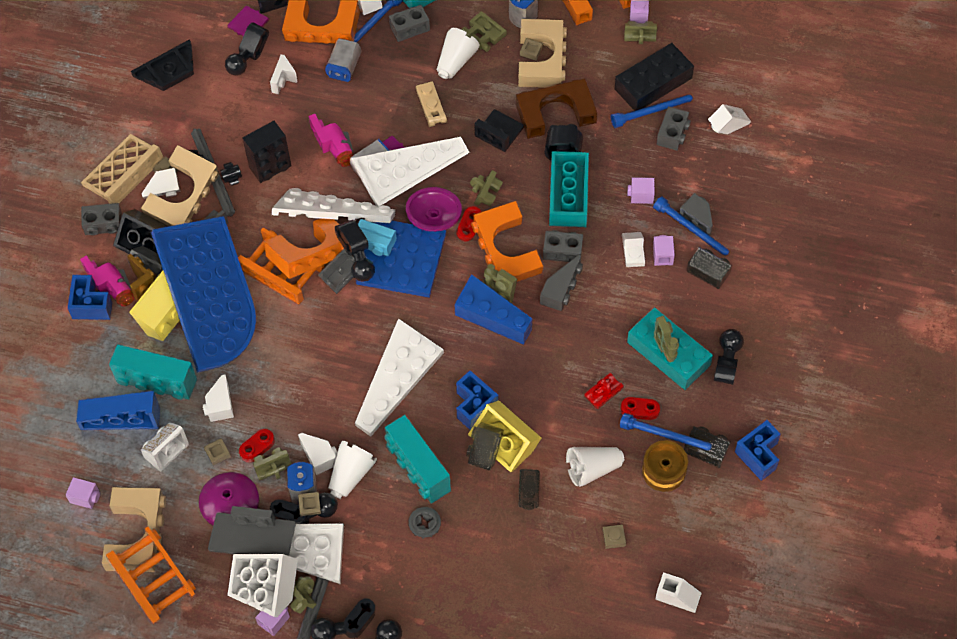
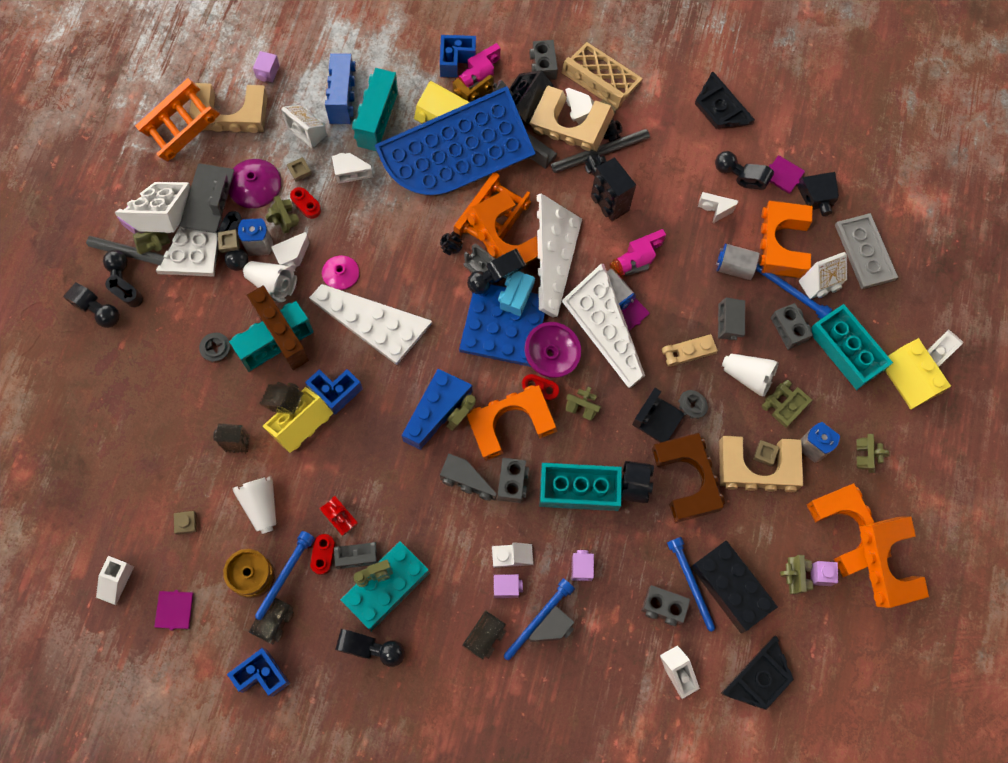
camera: 85 degrees right, 10 degrees up
none -> magenta piece [154,590,194,631]
none -> reddish brown arch [247,285,309,370]
none -> dark pink dish [322,255,359,290]
none -> dark grey hinge [334,542,378,569]
none -> black gear [440,231,463,256]
none -> dark grey gear [678,390,708,419]
none -> dark grey hinge [718,297,745,340]
none -> black wing [721,636,794,710]

